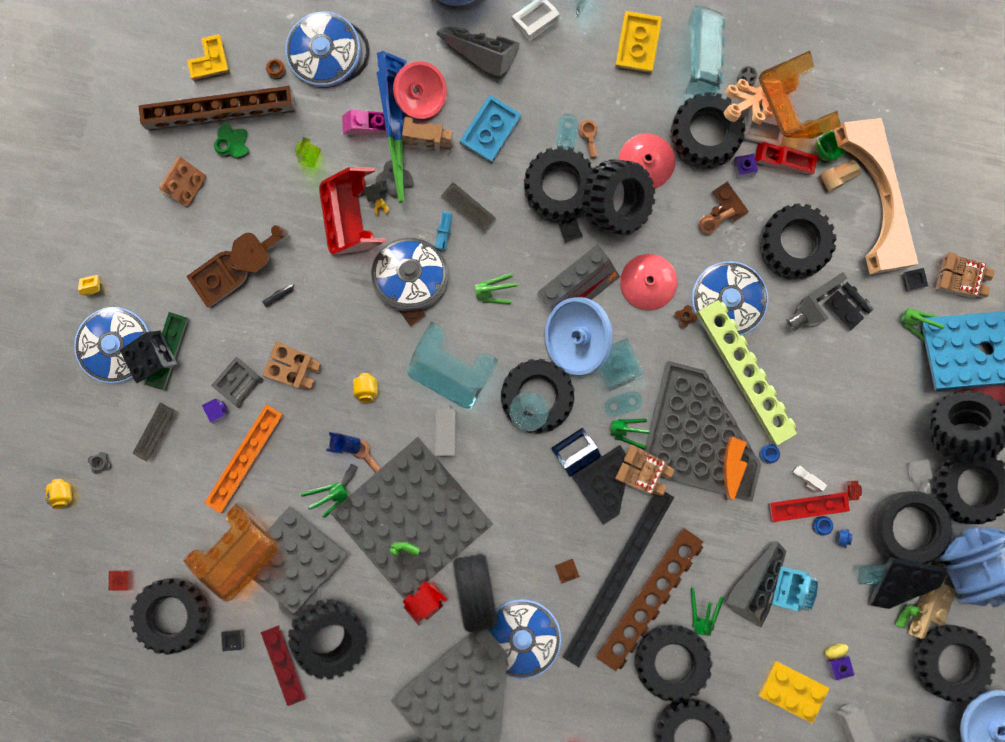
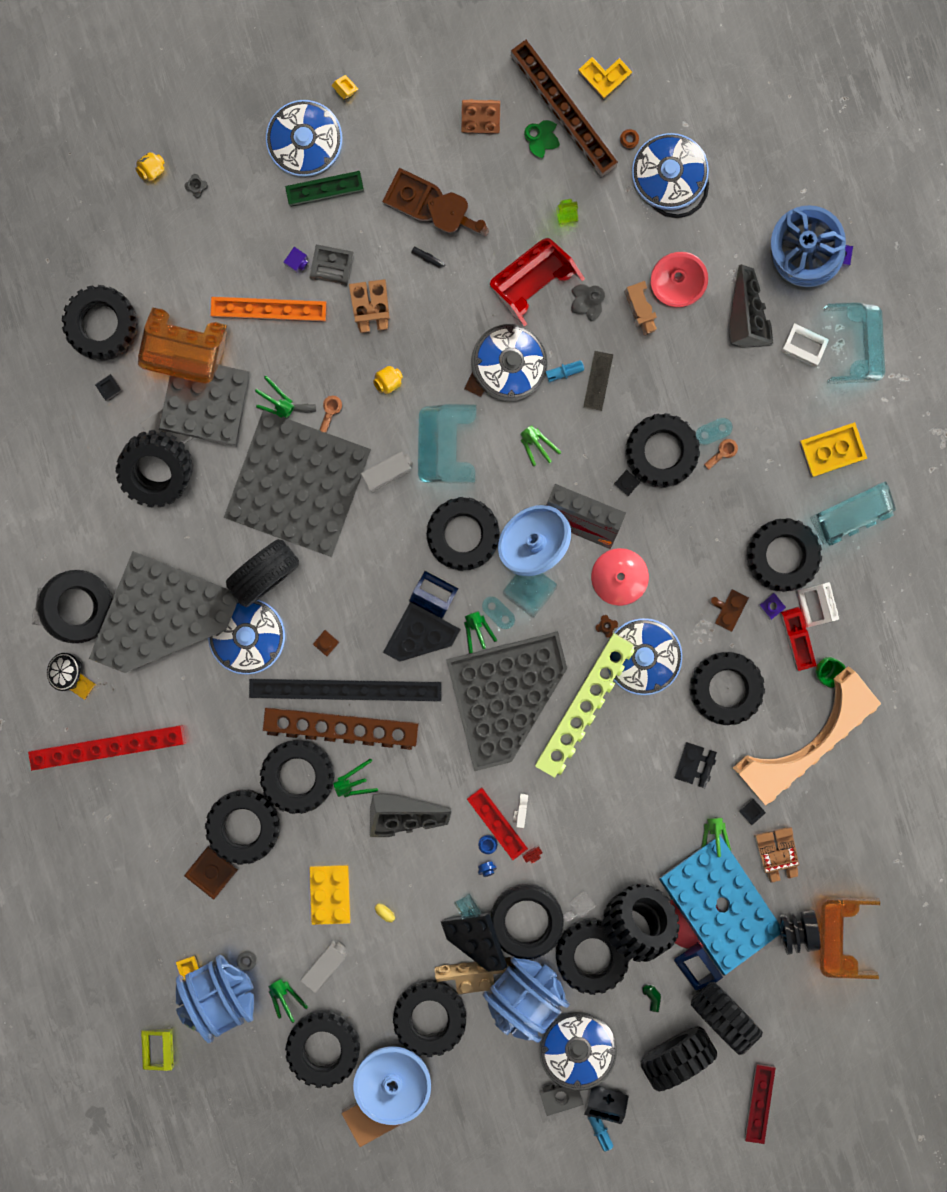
camera: 60 degrees right, 5 degrees up
clear red plate [108,571,130,591] -> none
black bracket [120,330,177,383] -> none
clear smoke plate [132,403,175,461] -> none
dark red plate [260,625,307,707] -> none
clear blue piece [326,432,361,454] -> none
dark pink slope [342,110,387,135] -> none
pearl dark grey piece [363,181,389,215] -> none
blue plate [376,50,407,204] -> none
bright green arm [390,542,420,557] -> none
red brick [403,581,448,626] -> none
dark azure plate [460,95,522,163] -> none
clear light blue plate [510,392,549,431] -> none
black tyre [582,159,656,235] -> none
medium nougat hips [615,445,674,496] -> none
coral dish [619,134,675,188] -> none
nougat plate [699,208,736,233] -> none
orange slope [723,437,747,500] -> none
light nougat plant [724,79,775,124] -> none
dark grey wheel [737,66,758,86] -> none
clear orange windscreen [759,50,841,139] -> none
blue plate [760,444,780,464] -> none
medium azure piece [772,567,818,612] -> none
dark grey plate [786,272,847,332] -> none
tan piece [820,160,861,192] -> none
dark purple plate [827,655,855,681] -> none
bright green arm [895,604,920,629] -> none

